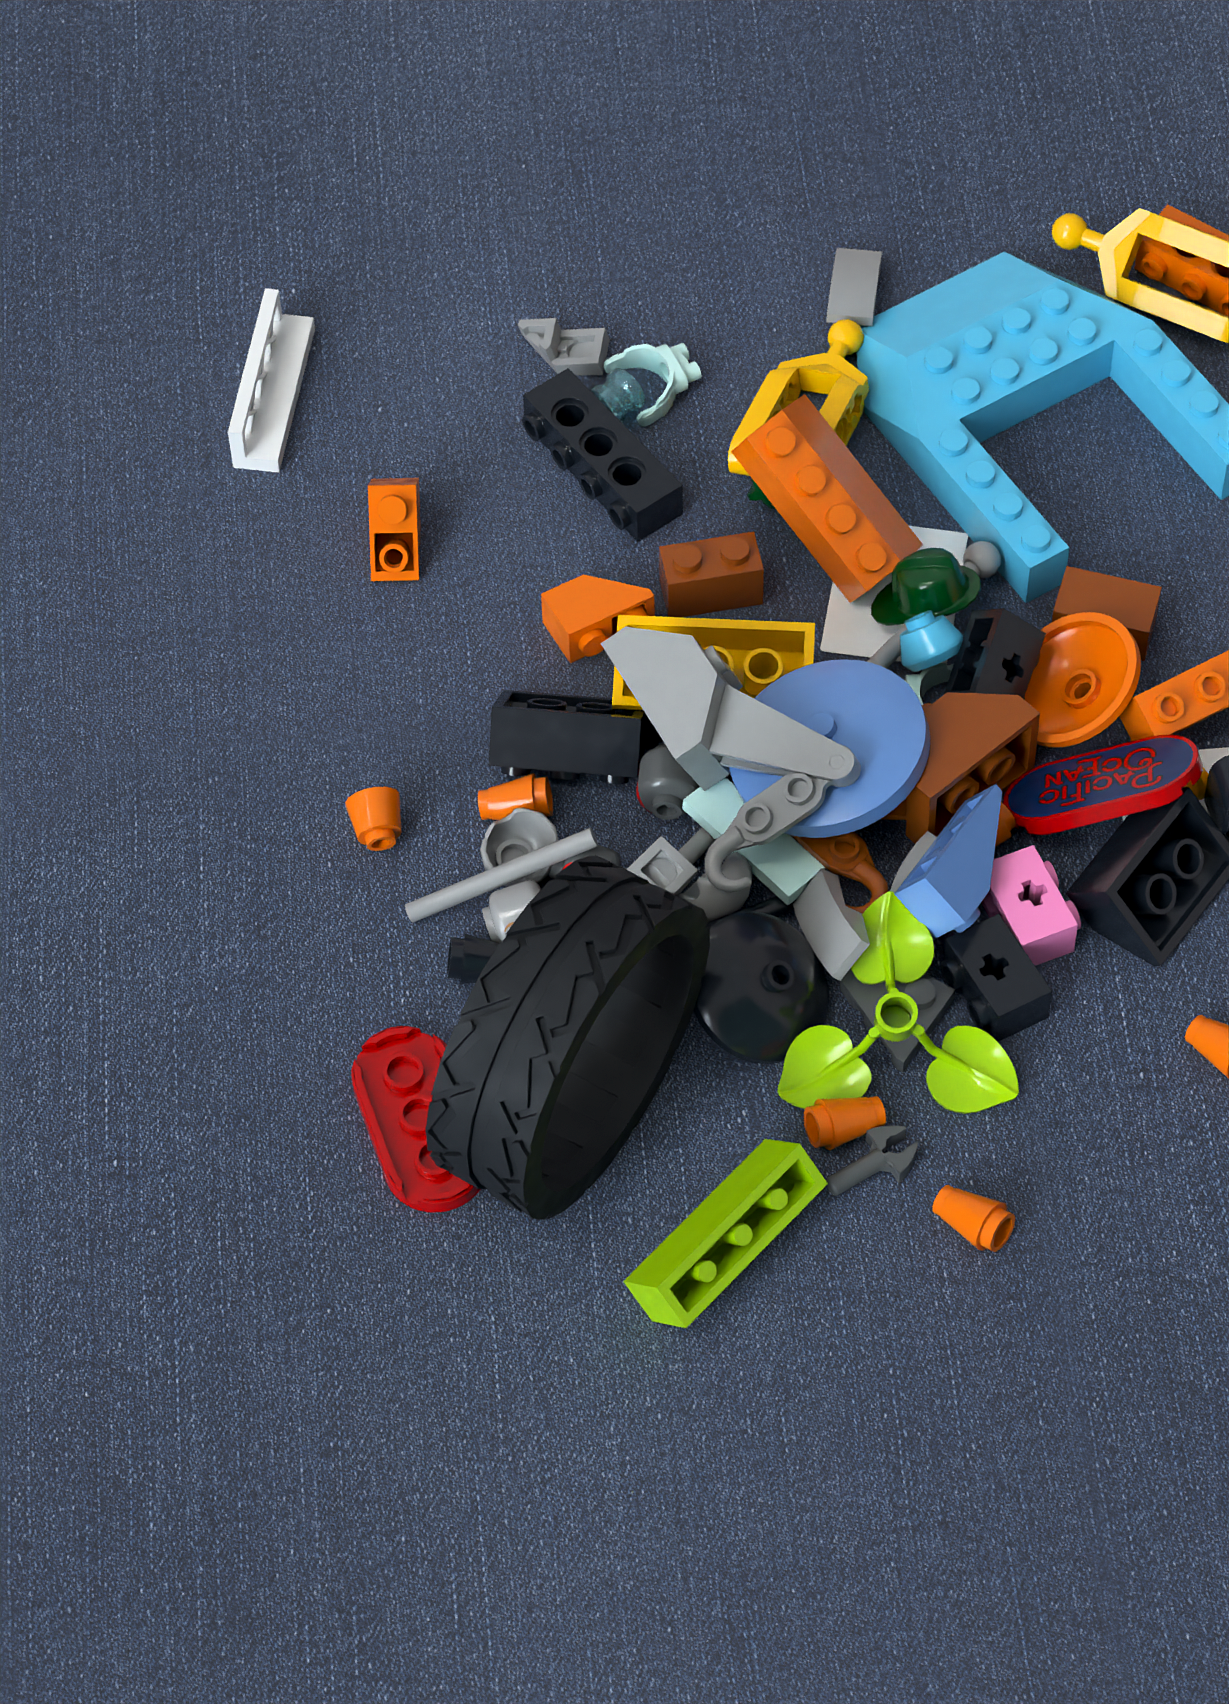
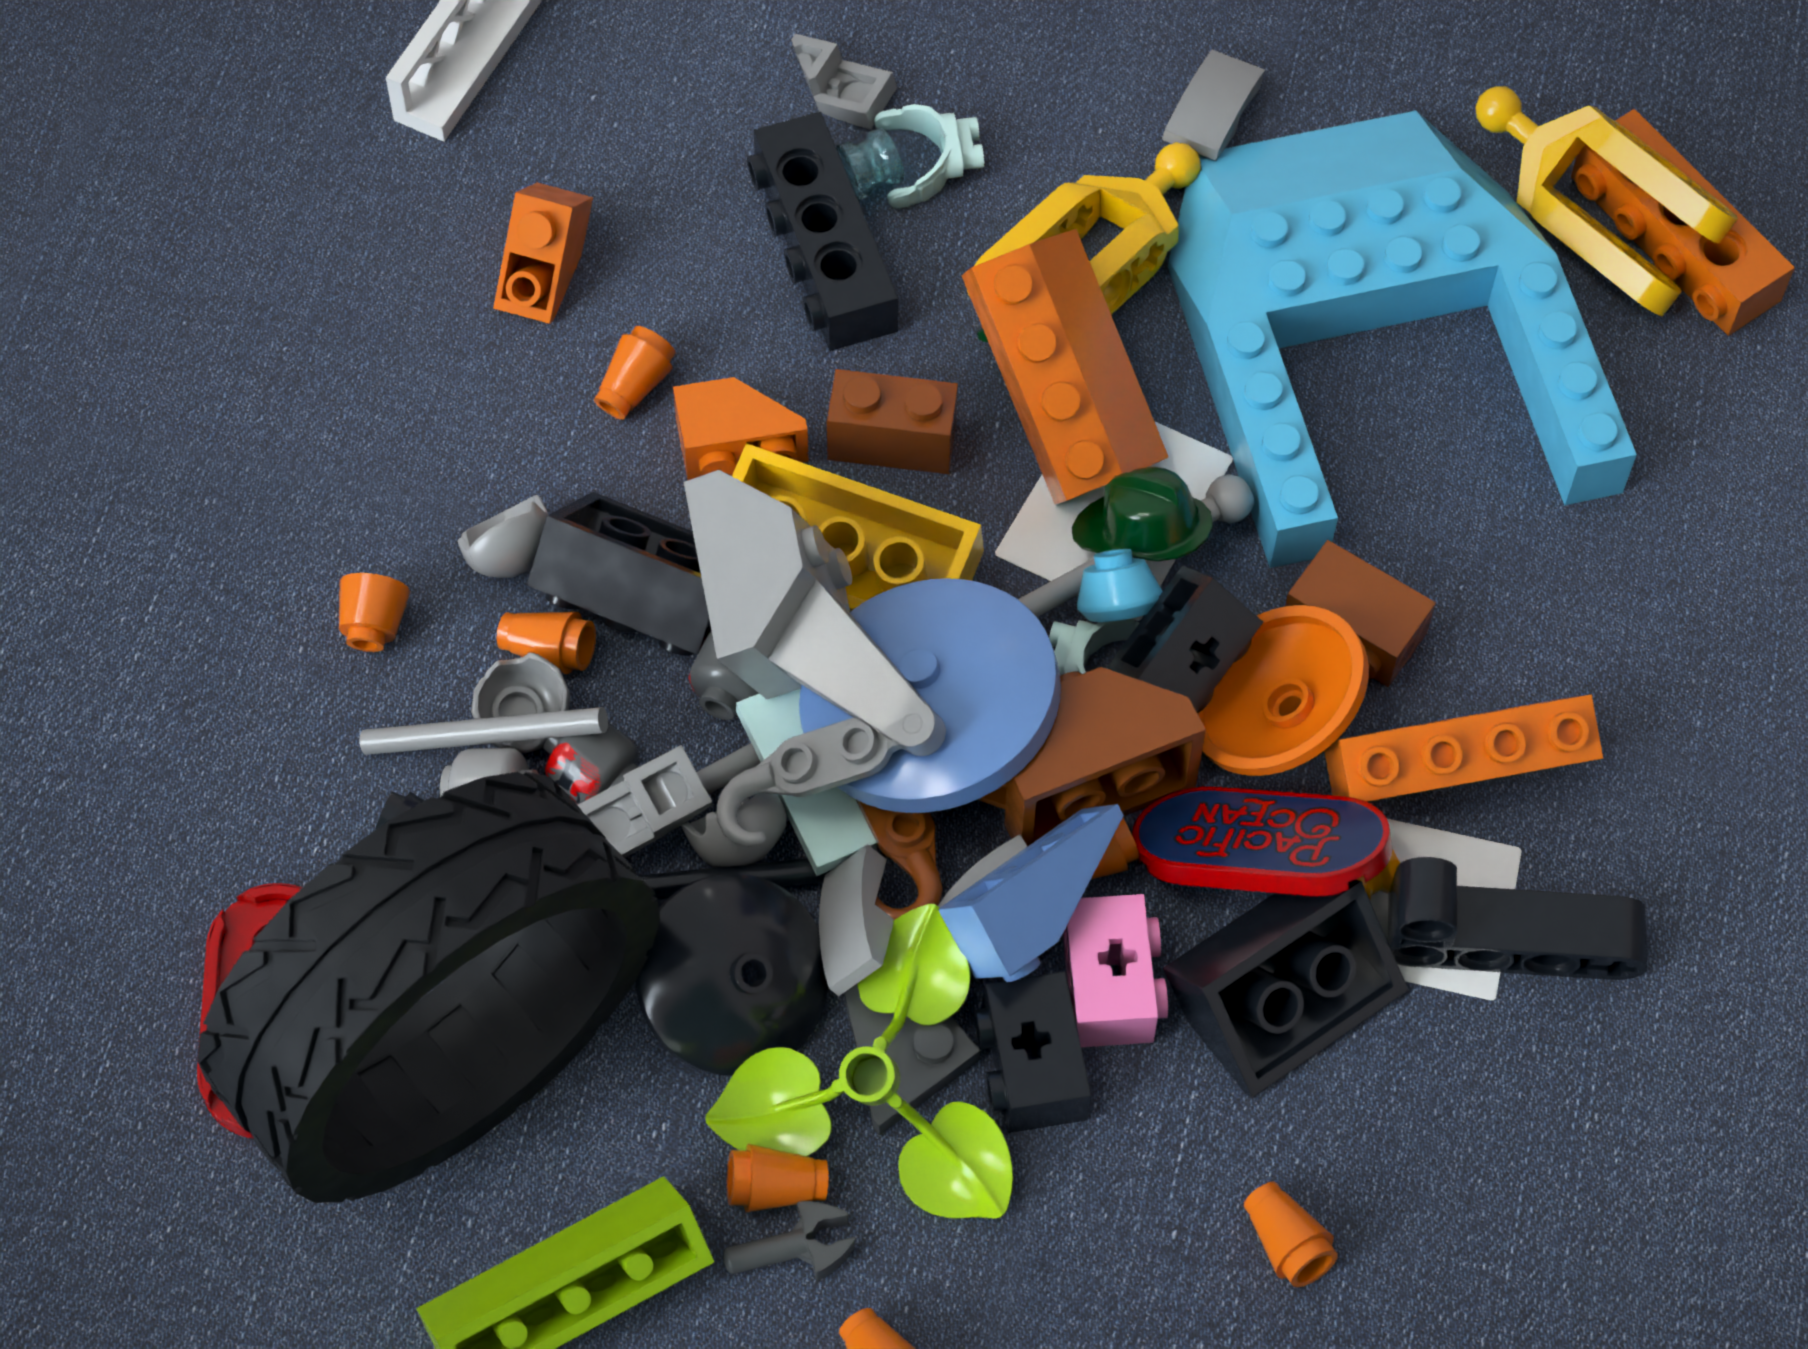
camera: 15 degrees right, 5 degrees up
none -> light grey hair [458,495,549,578]
none -> orange cone [594,326,676,420]

